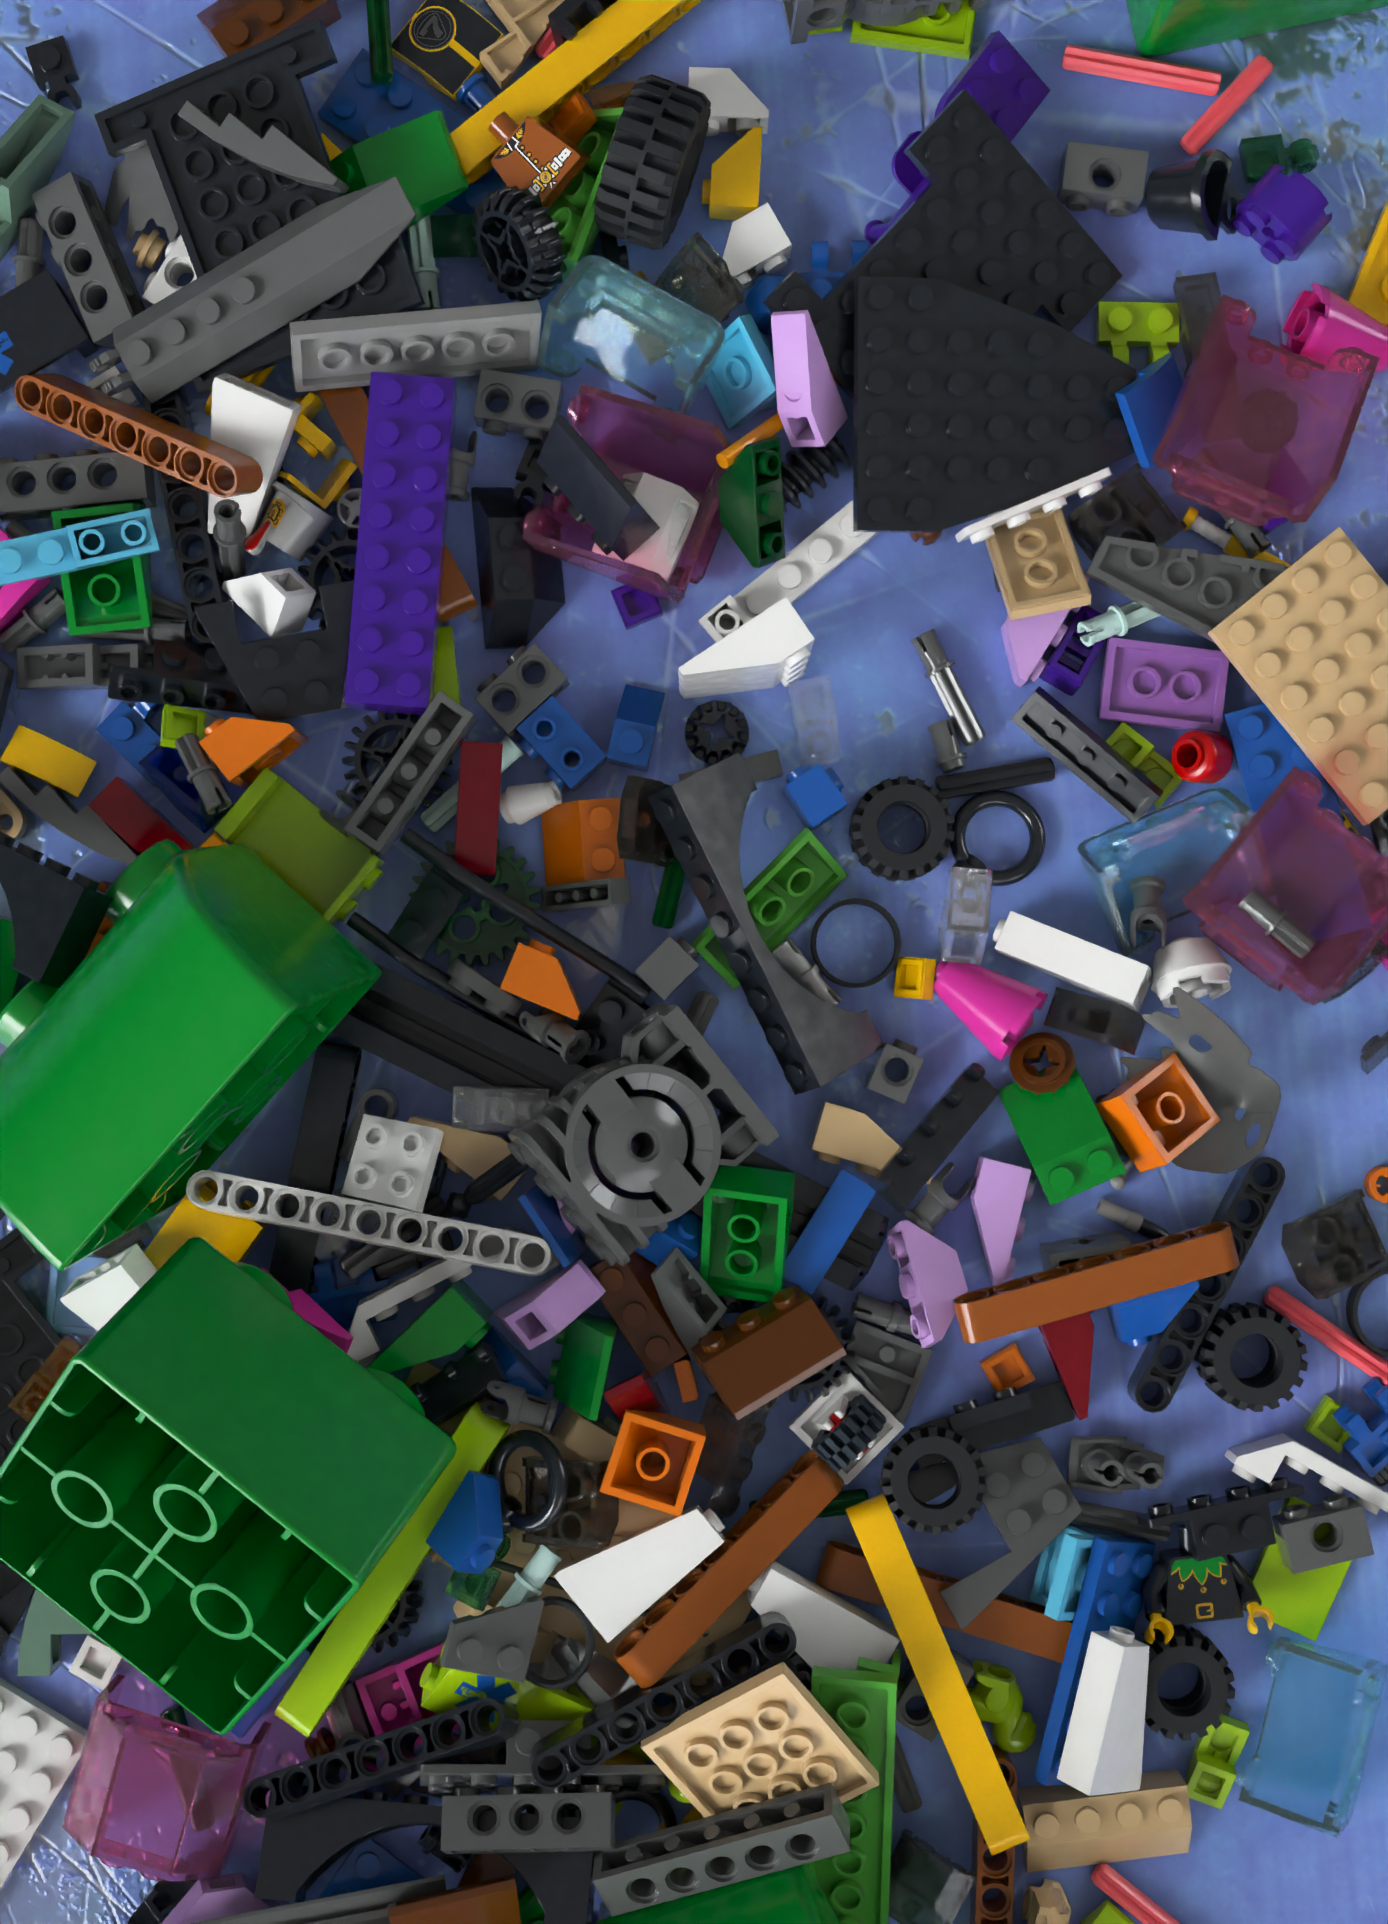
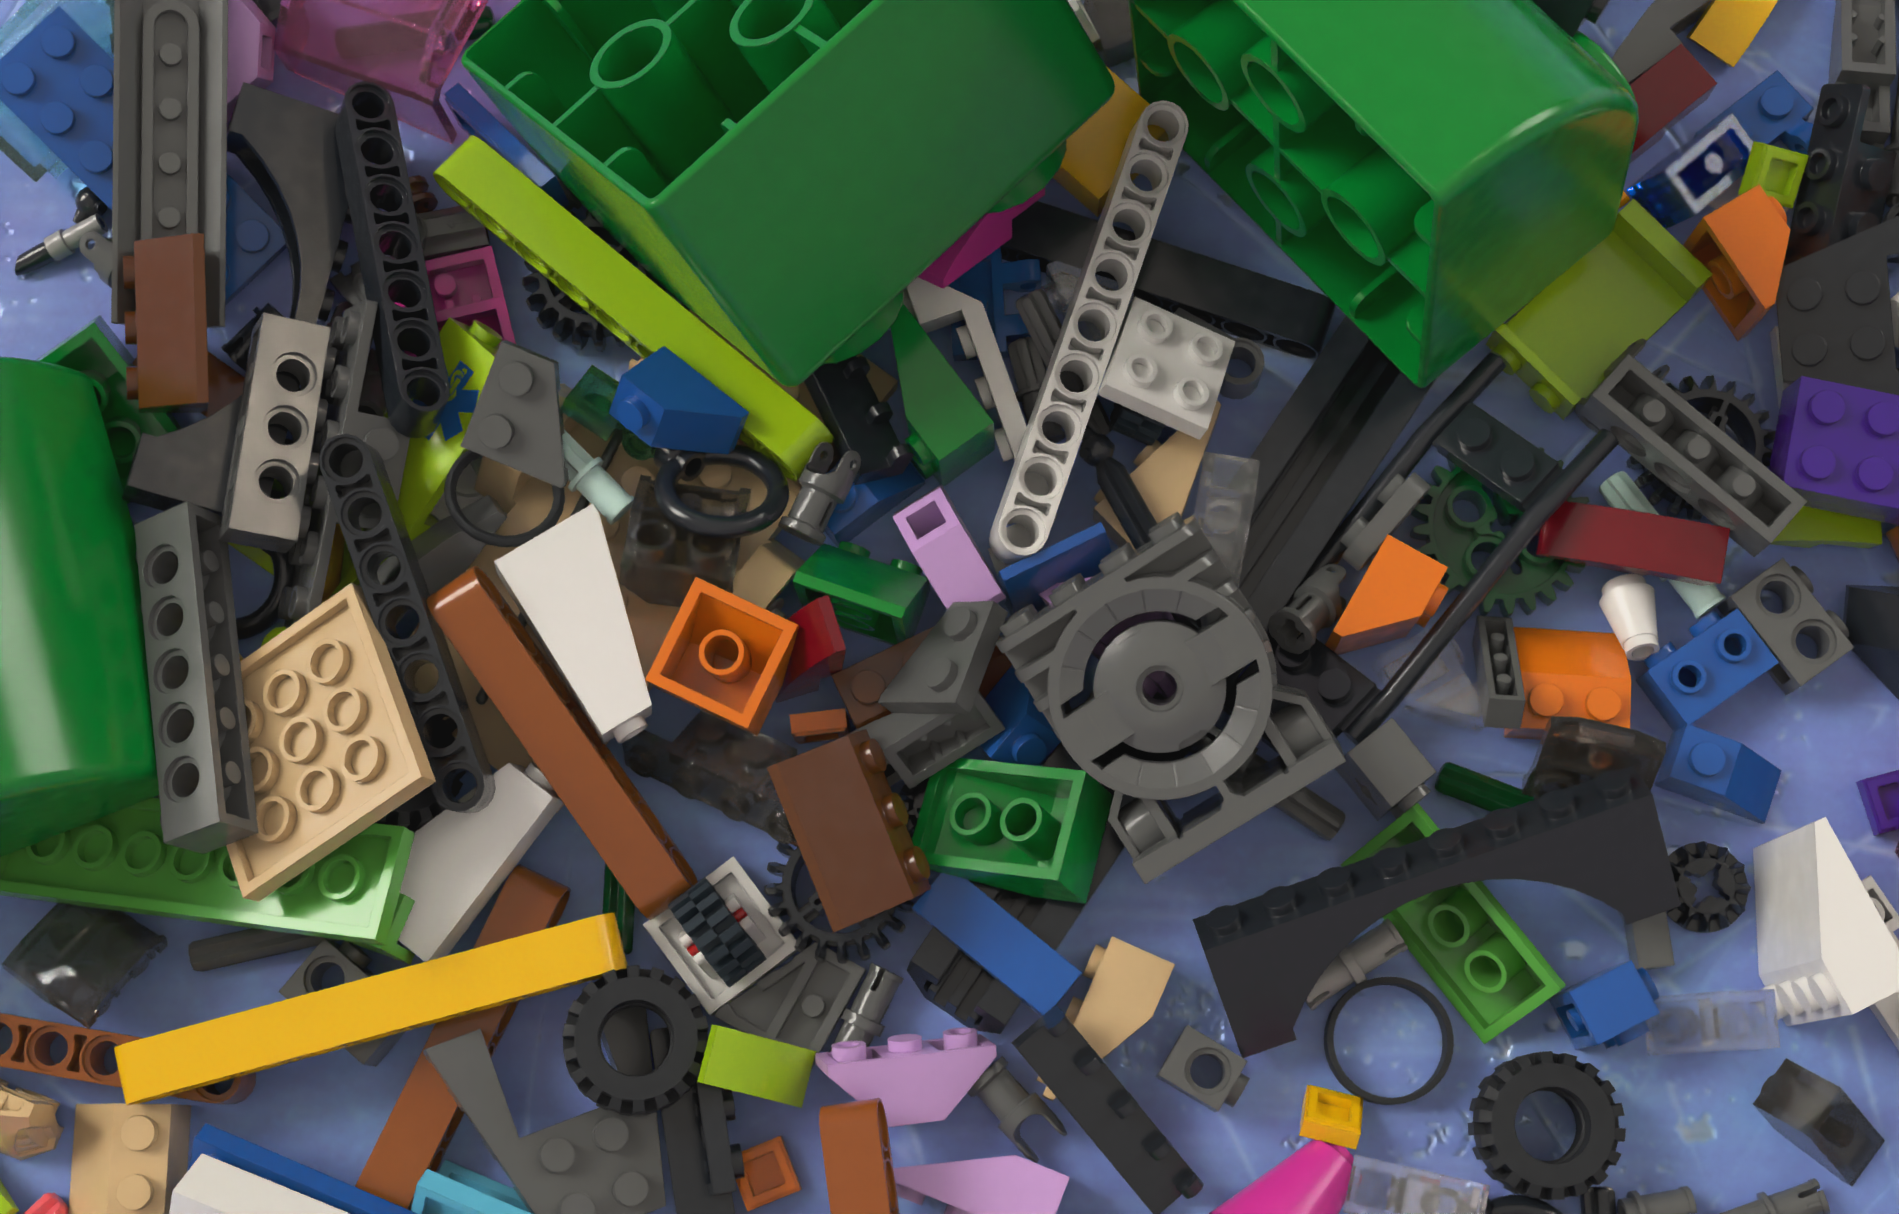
camera: 105 degrees right, 10 degrees down
dark grey axle [175,733,232,814] -> none
lime animal [966,1659,1037,1753] -> none
none -> lime slope [697,1025,816,1108]
none -> dark grey wing [878,601,1008,714]
none -> clear smoke slope [1753,1058,1885,1186]

